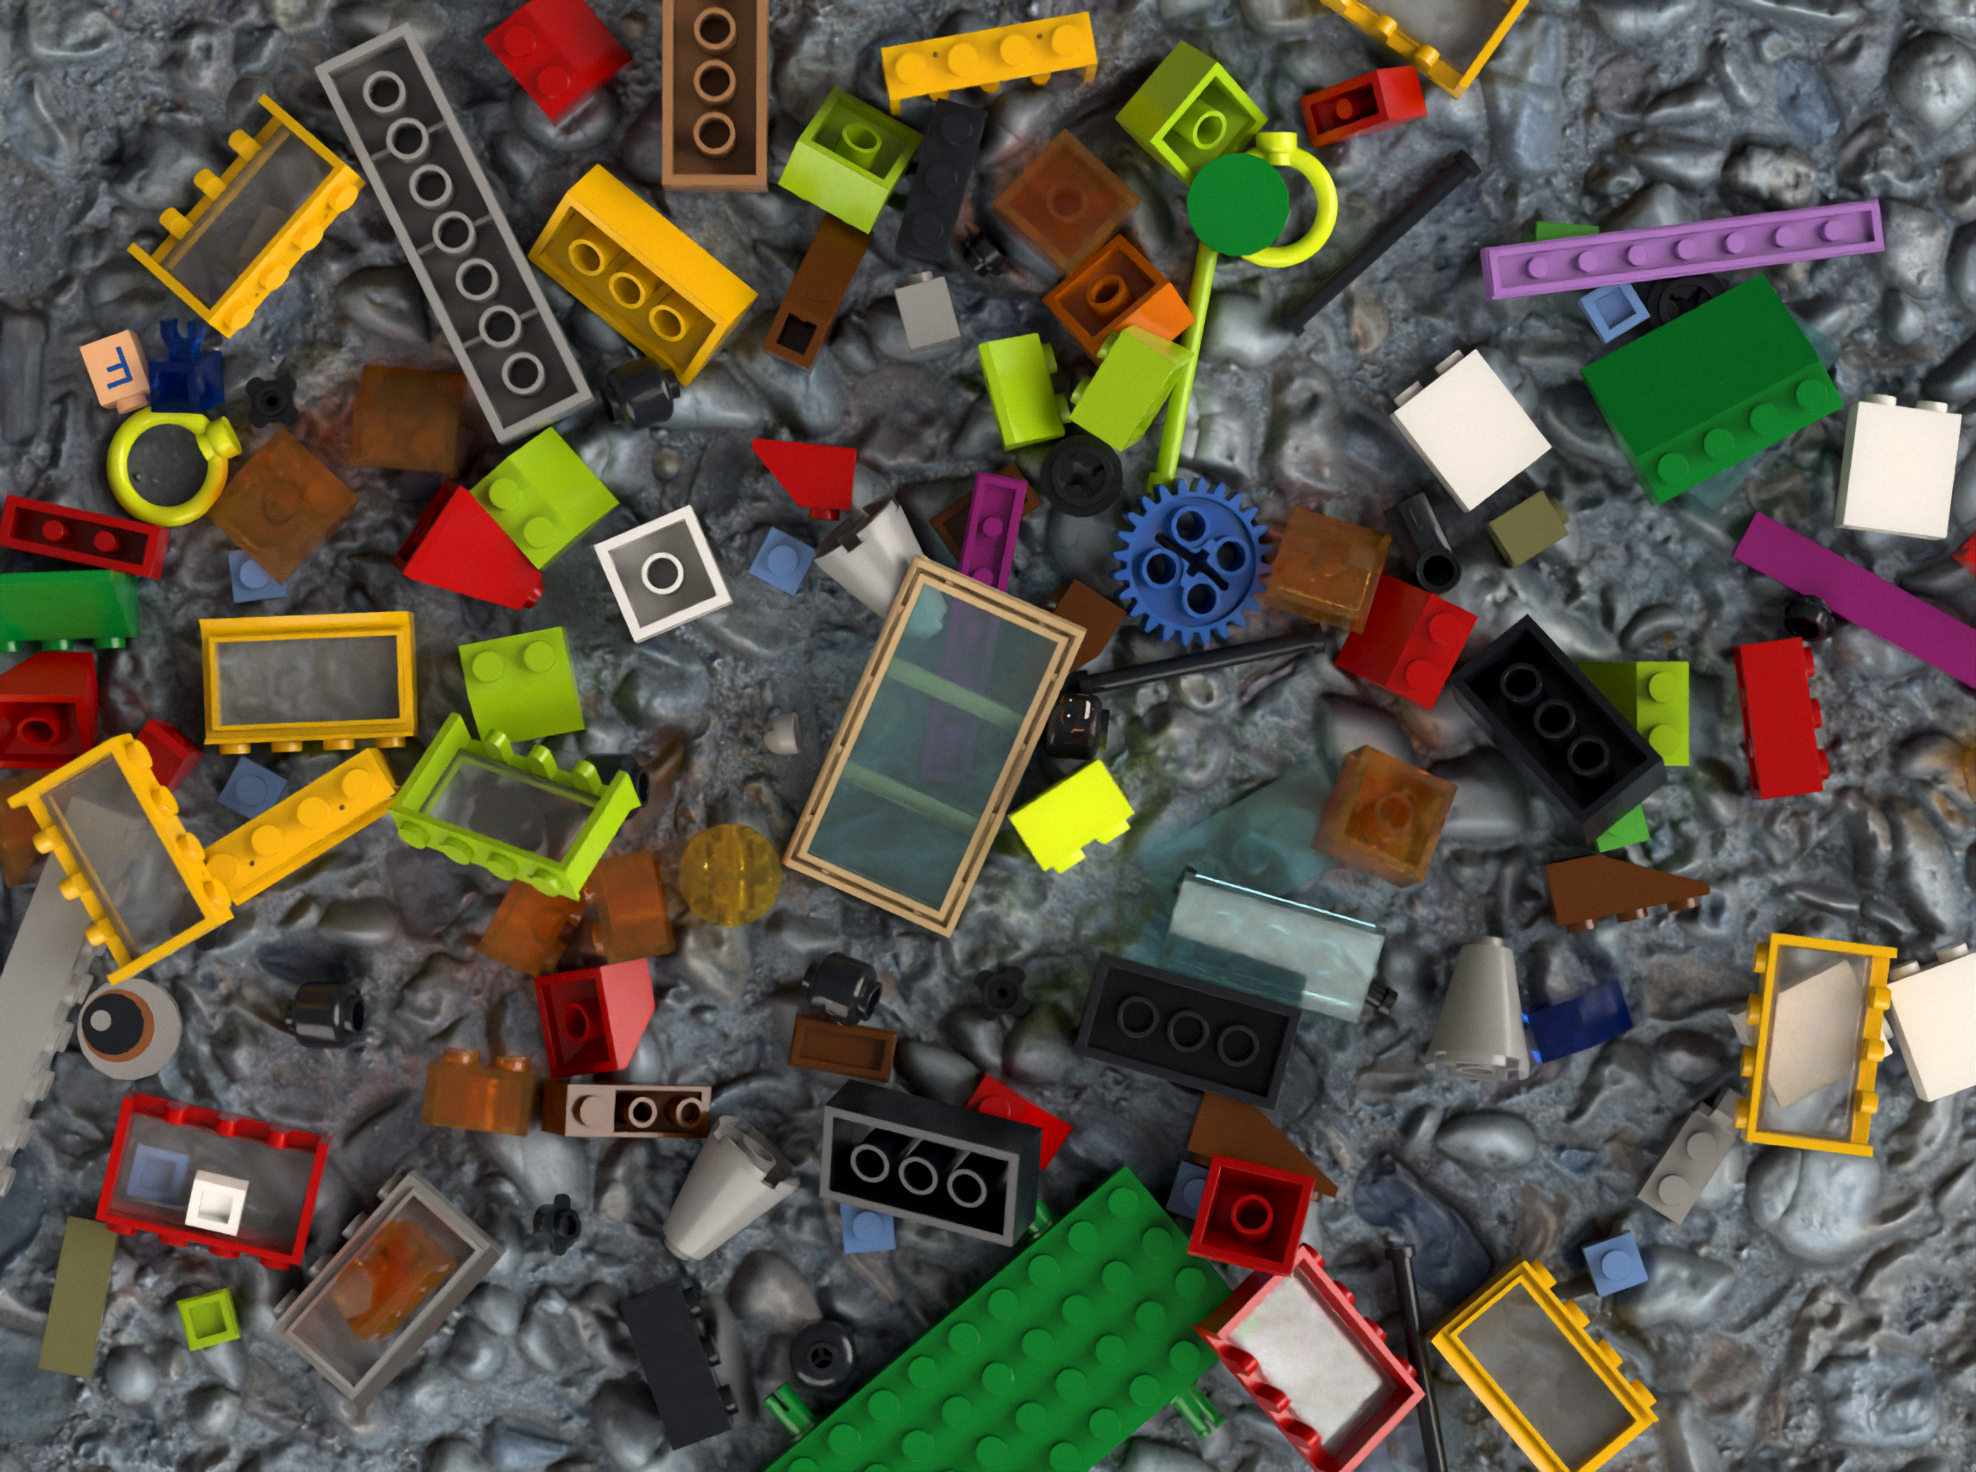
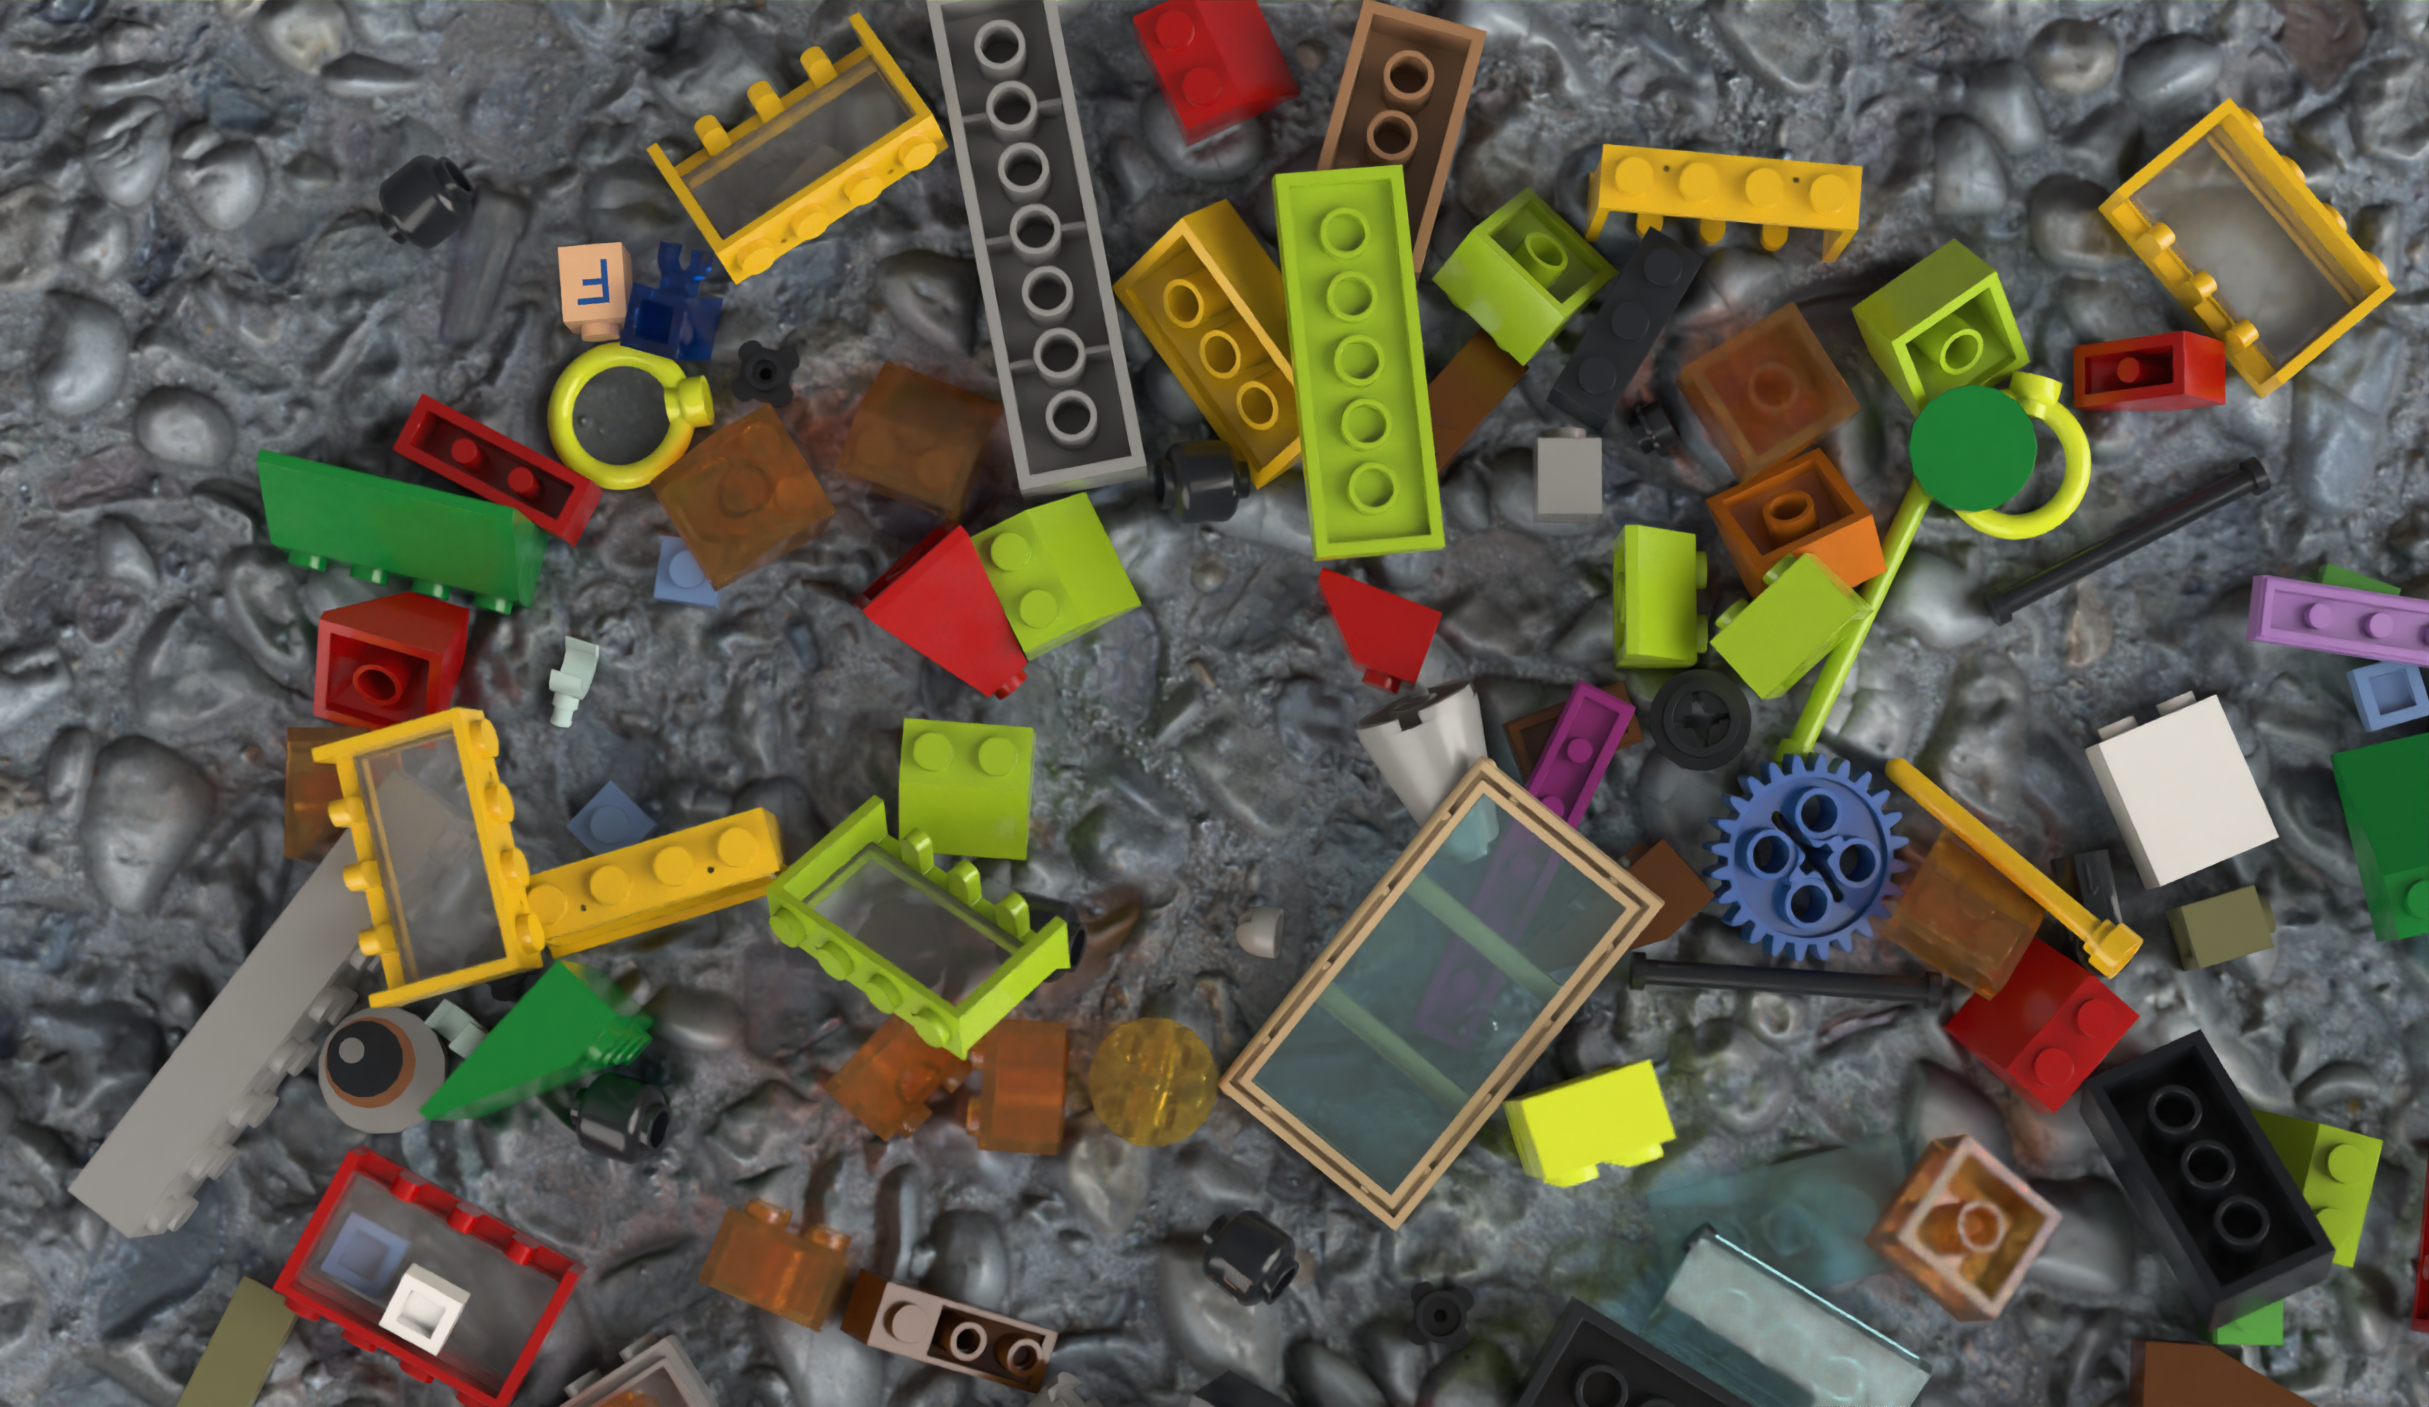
camera: 20 degrees right, 5 degrees down
red slope [119,719,207,794] -> none
window [199,611,419,755] -> none
red slope [533,957,655,1079] -> none
white brick [594,505,733,643] -> none
medium blue plate [748,527,815,597] -> none
reddish brown tile [787,1013,898,1083] -> none
black head [1039,691,1110,761] -> none
none -> green slope [418,959,656,1120]
none -> light aqua piece [424,998,489,1058]
none -> light aqua piece [549,636,599,728]
none -> lime plate [1271,164,1445,561]
none -> yellow piece [1885,757,2143,979]

